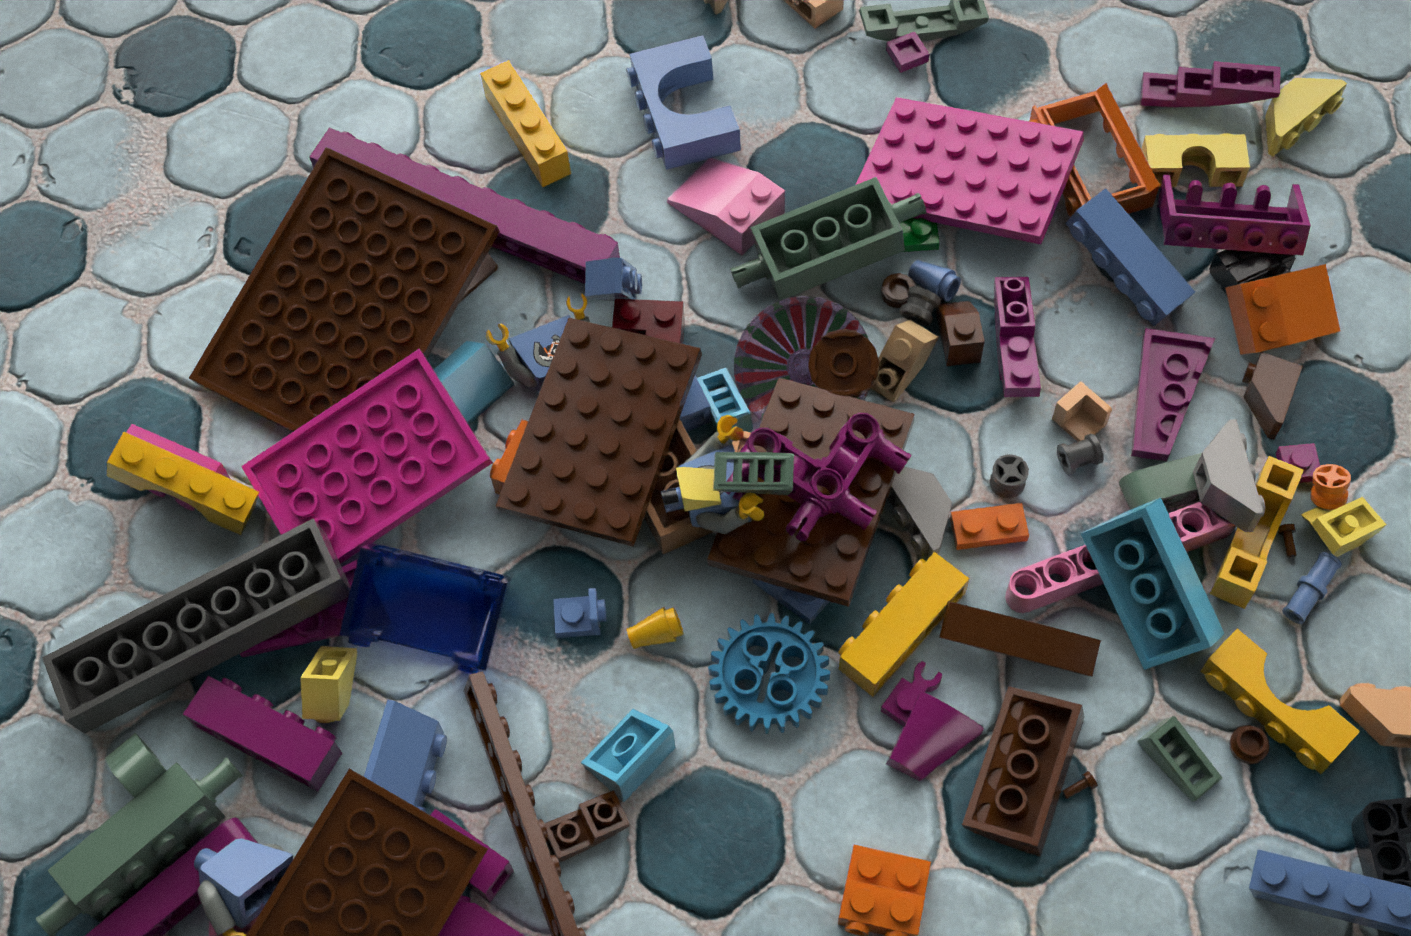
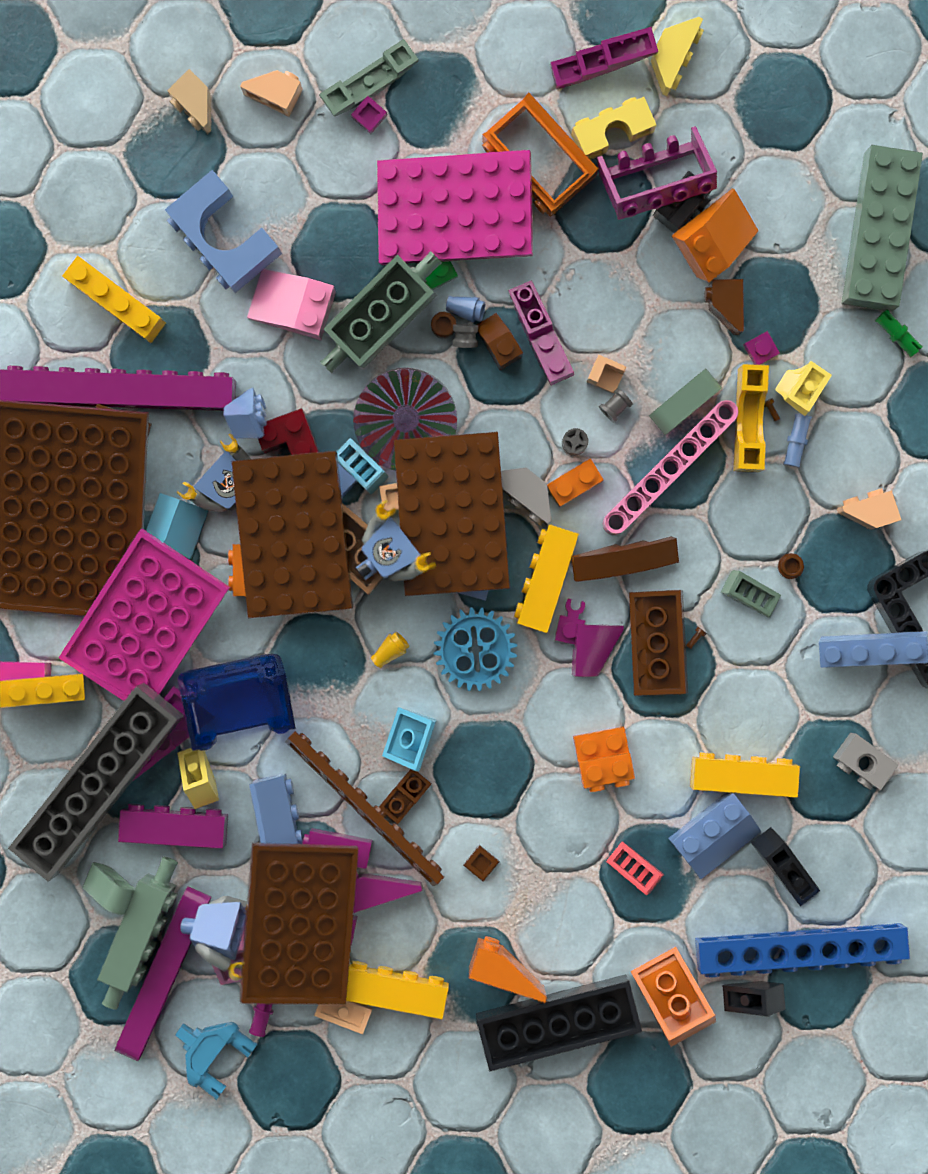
camera: 30 degrees left, 25 degrees up
medium blue bracket [554,588,606,638] -> none
light yellow slope [676,467,721,512] -> none
sand green slope [713,452,794,495] -> none
magenta pin [724,412,912,541] -> none
reddish brown tile [808,329,880,398] -> none
tan slope [871,320,939,402] -> none
medium blue brick [1065,188,1195,326] -> none
medium azure slope [1081,497,1225,670] -> none
magenta wing [1131,328,1215,462] -> none
light grey slope [1193,419,1265,532] -> none
yellow arch [1200,628,1360,774] -> none
orange wheel [1310,464,1351,510] -> none

